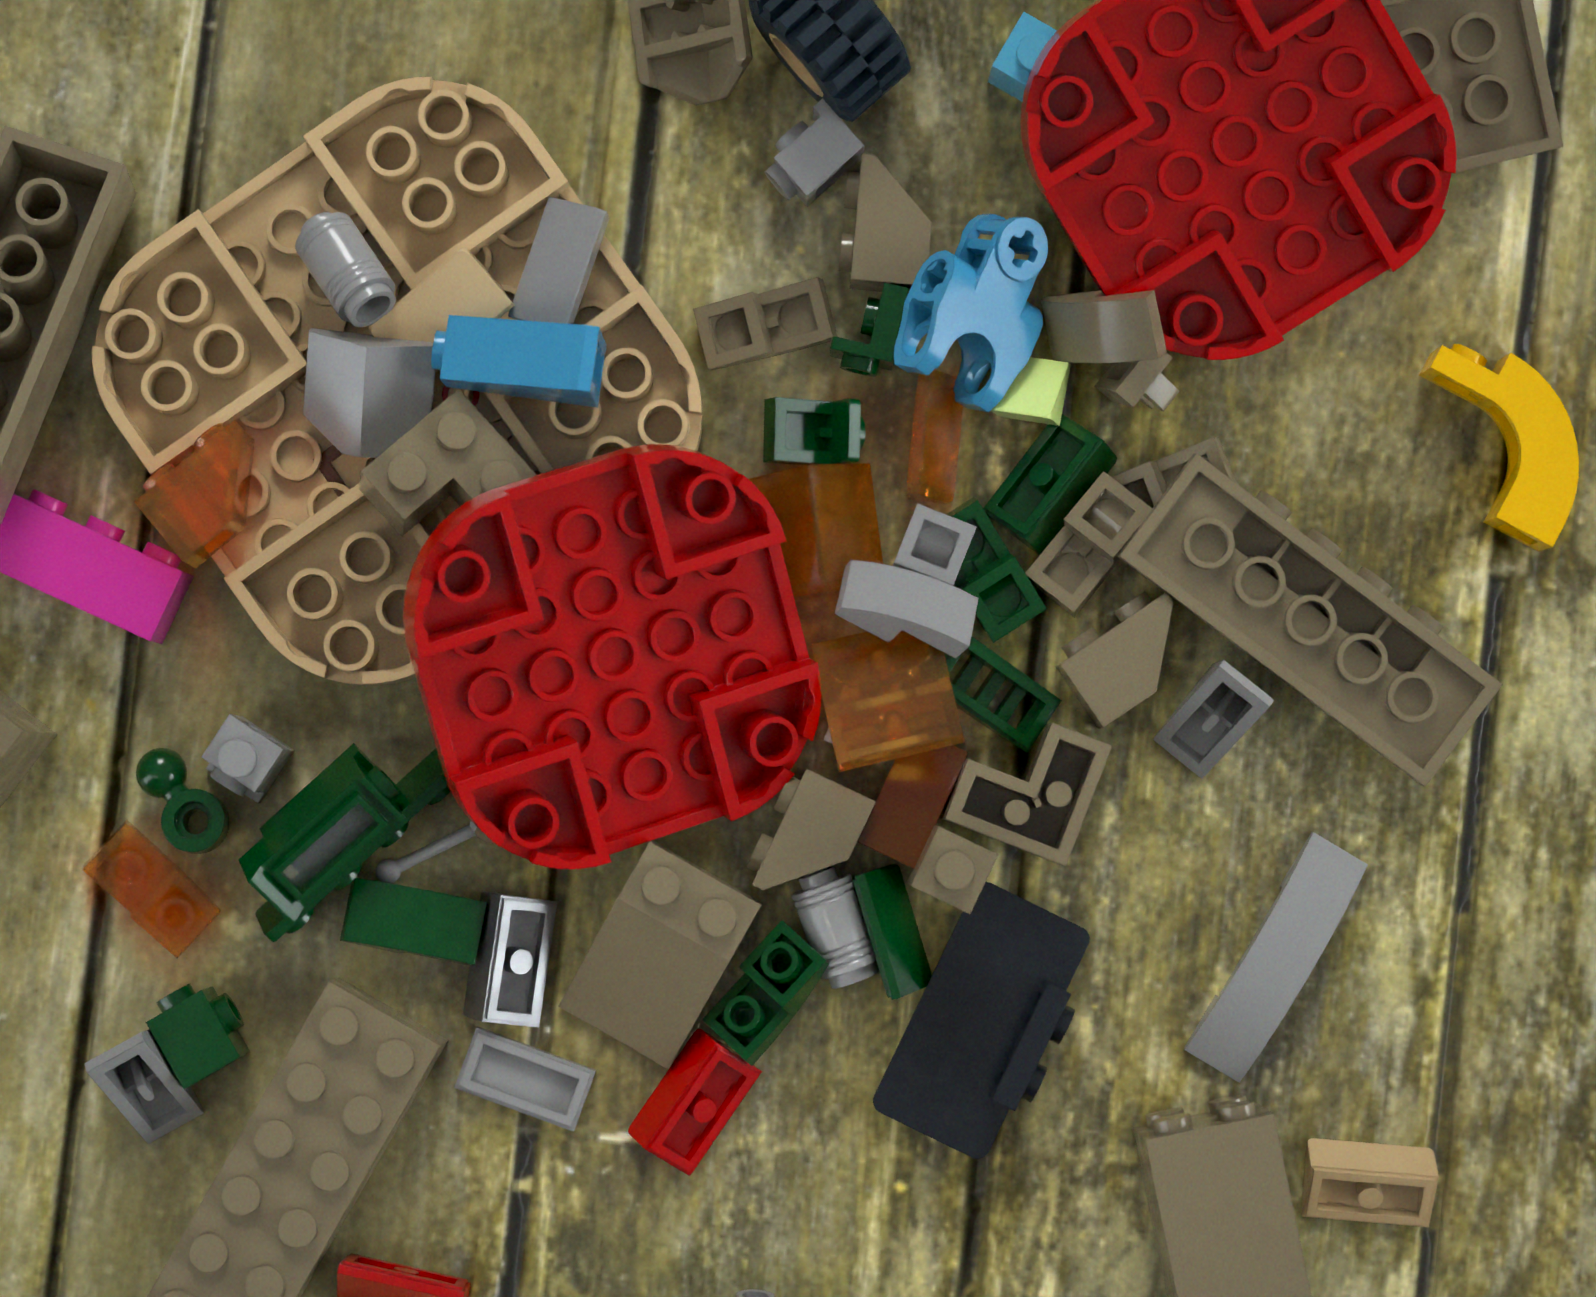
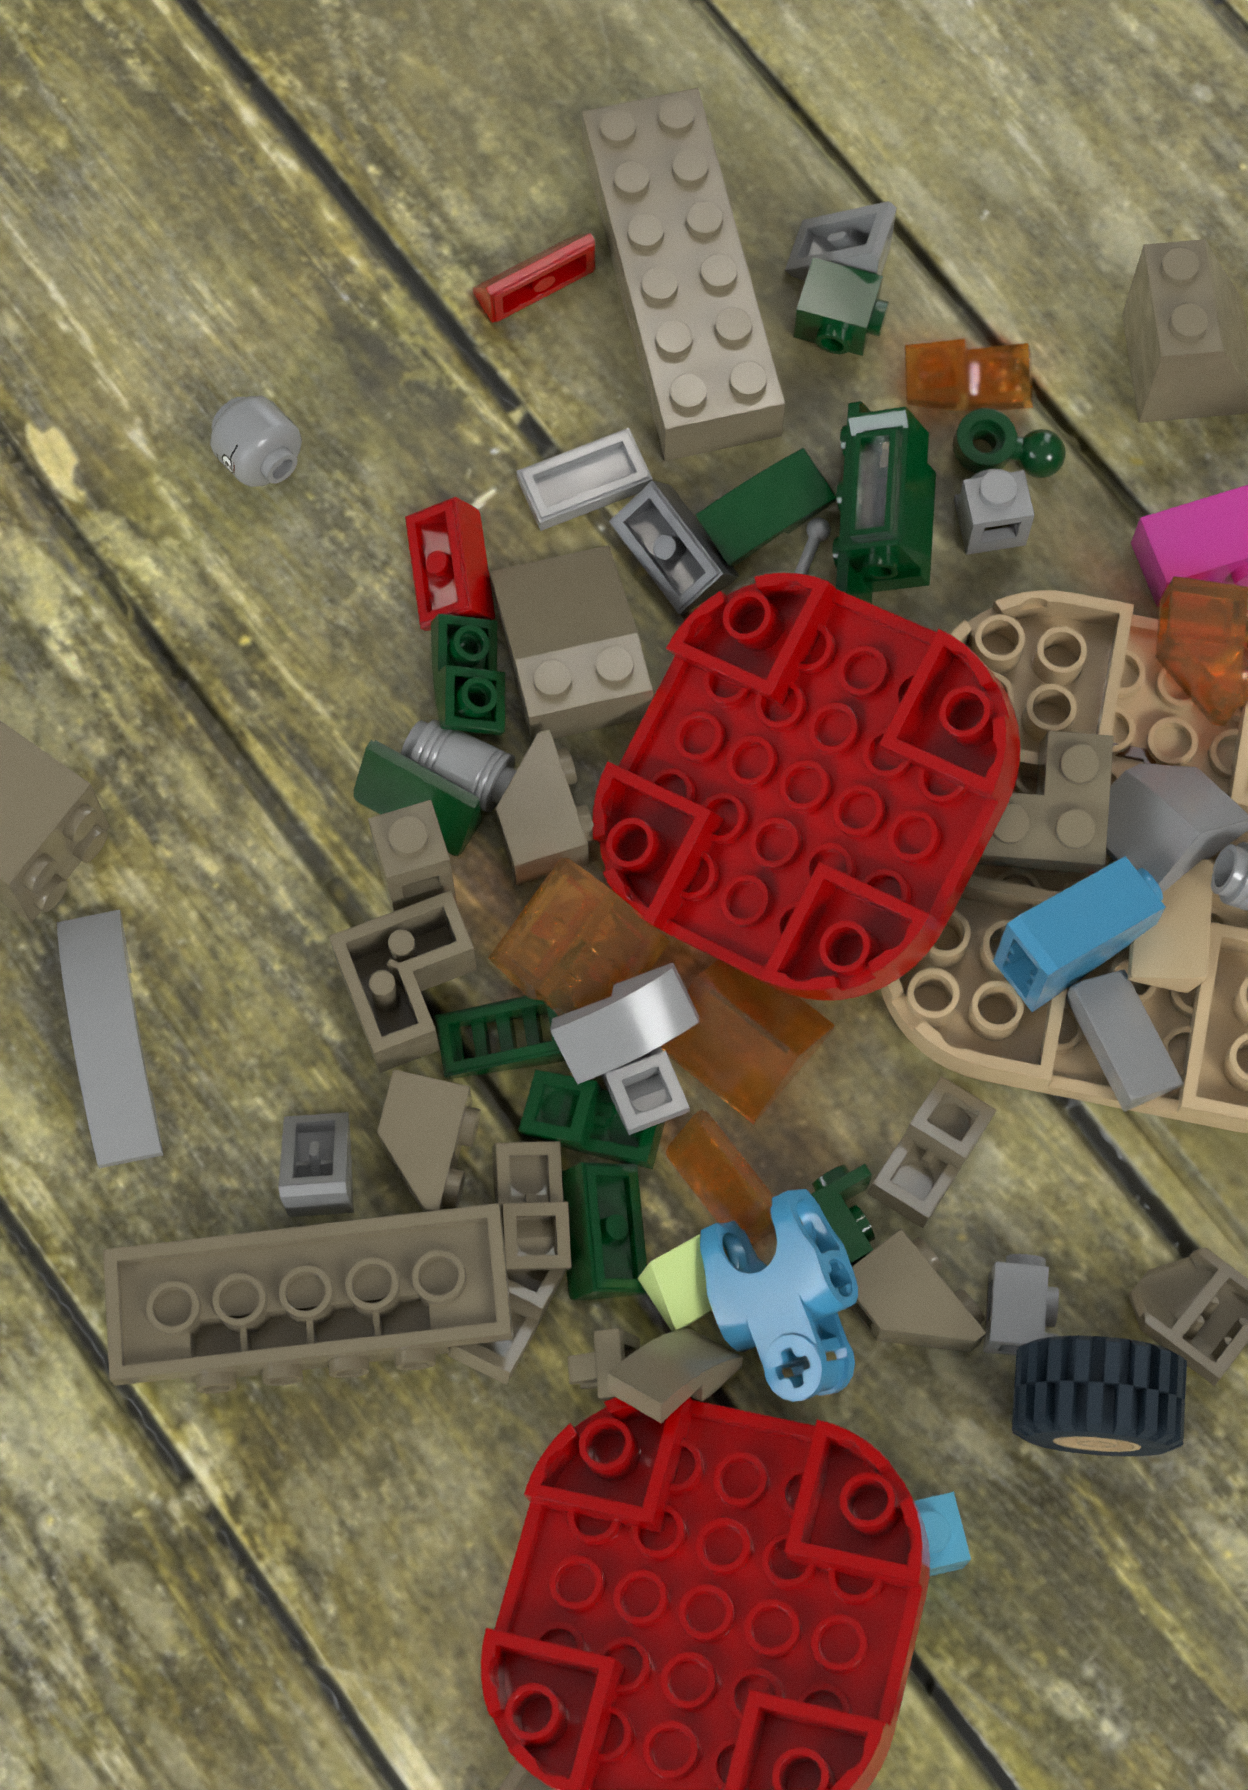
camera: 135 degrees right, 15 degrees down
dark green bracket [763,397,866,467] -> none
reddish brown slope [857,725,968,869] -> none
black bracket [873,882,1090,1159] -> none
yellow arch [1419,344,1579,552] -> none

